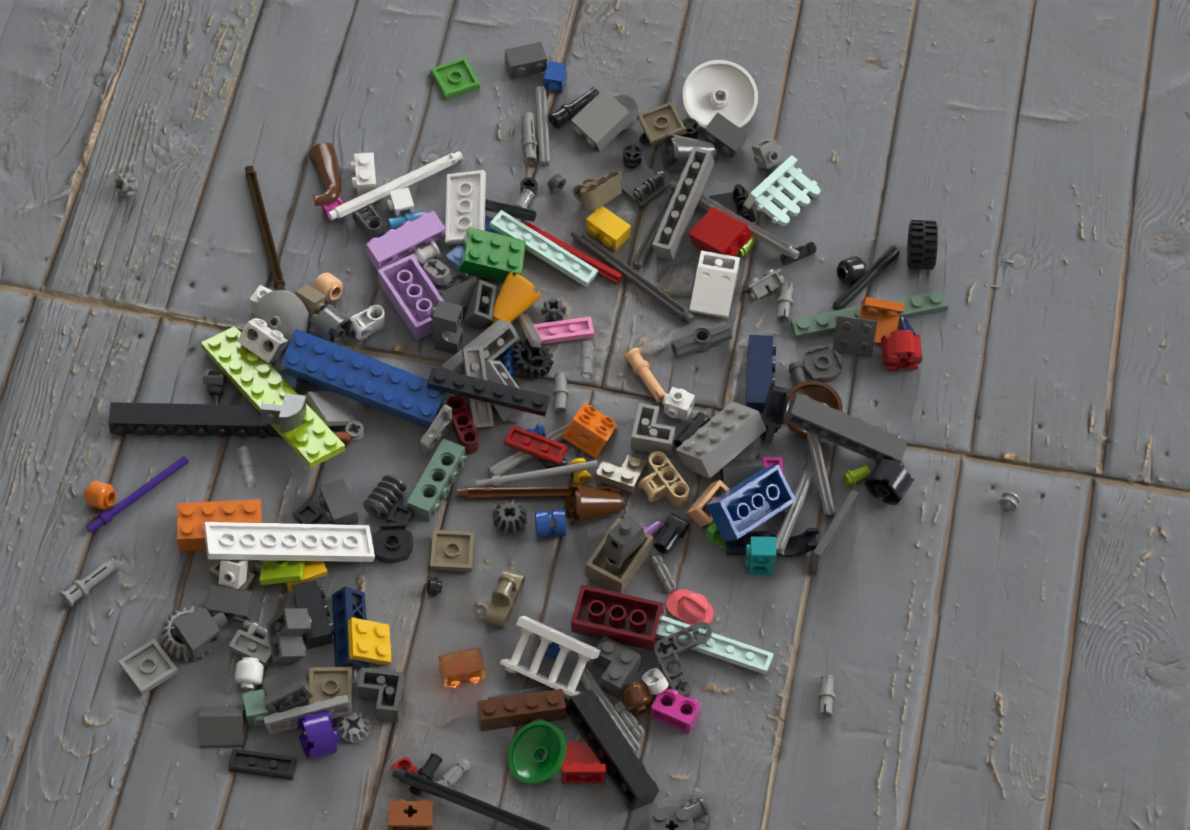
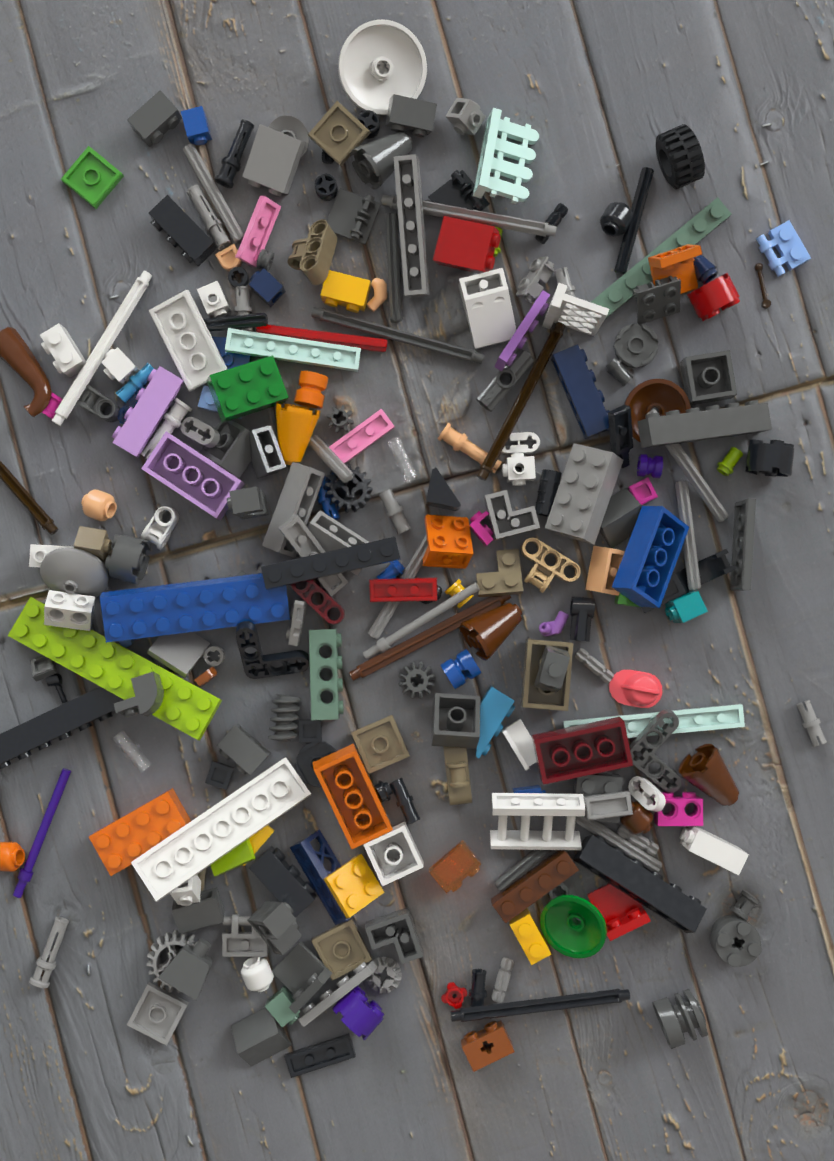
camera: 20 degrees left, 30 degrees up
none -> black brick [149,195,217,267]
none -> white brick [197,281,231,318]
none -> light nougat tile [215,244,242,271]
none -> bright pink plate [236,196,281,268]
none -> black beam [236,621,309,679]
none -> dark blue brick [249,268,286,308]
none -> orange wheel [294,371,329,409]
none -> orange brick [312,743,393,849]
none -> white brick [363,821,424,886]
none -> light nougat arm [366,278,387,312]
none -> black pin [389,778,420,825]
none -> black slope [426,467,461,511]
none -> dark grey brick [432,693,480,749]
none -> dark pink bracket [469,511,494,547]
none -> dark azure slope [475,685,515,758]
none -> dark brown piece [477,322,566,481]
none -> medium lavender plate [494,291,550,372]
none -> white beam [501,432,540,455]
none -> white panel [501,719,537,771]
none -> yellow brick [509,908,552,965]
none -> white fence [542,283,609,336]
none -> light grey tile [584,791,633,821]
none -> dark purple wheel [637,454,663,478]
none -> reddish brown cone [679,744,739,806]
none -> white brick [679,826,749,875]
none -> dark grey brick [680,350,737,405]
none -> dark brown hinge [754,263,771,309]
none -> light blue plate [756,220,811,277]

